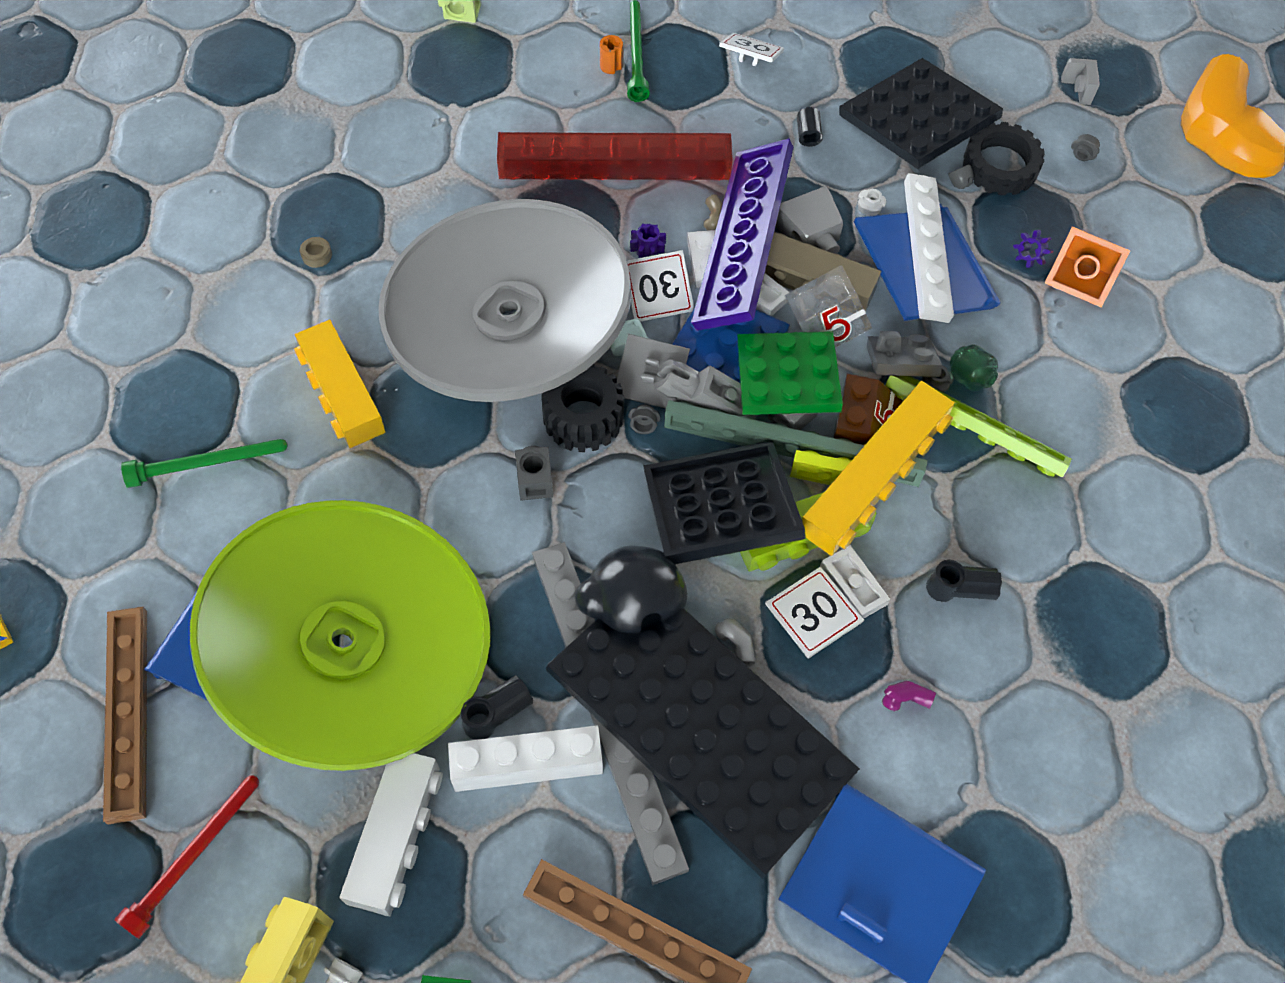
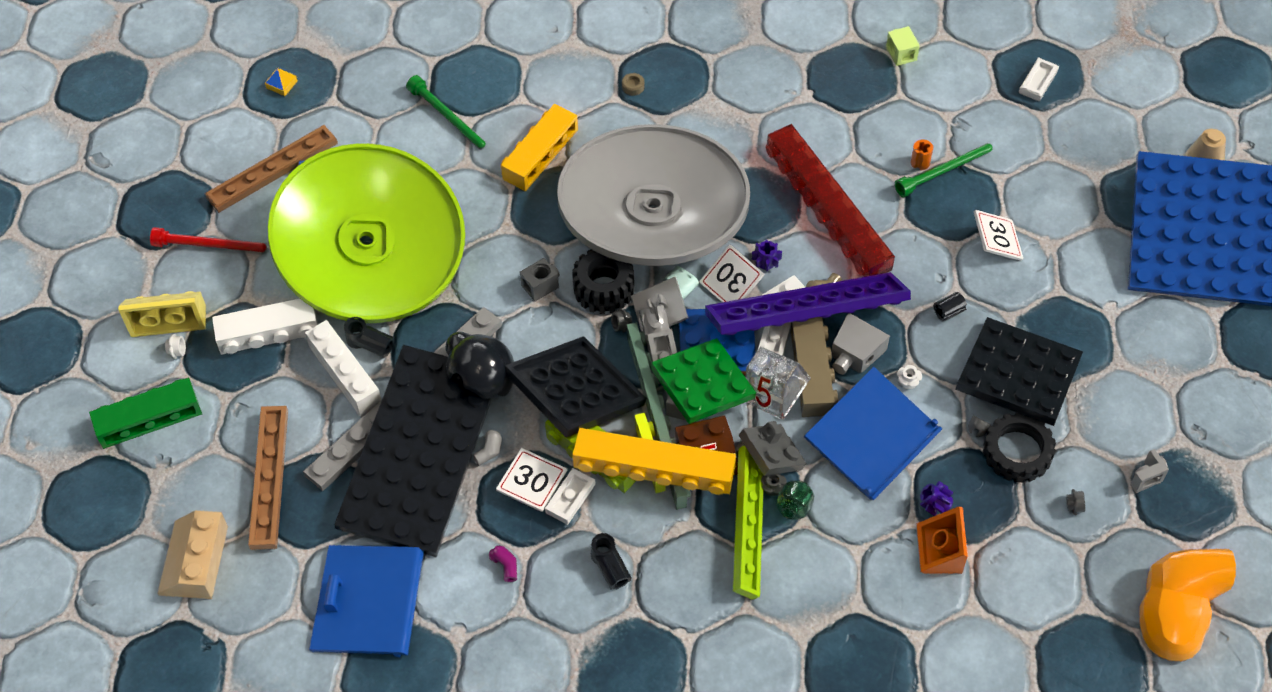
camera: 65 degrees right, 5 degrees down
white plate [904,173,954,323] -> none

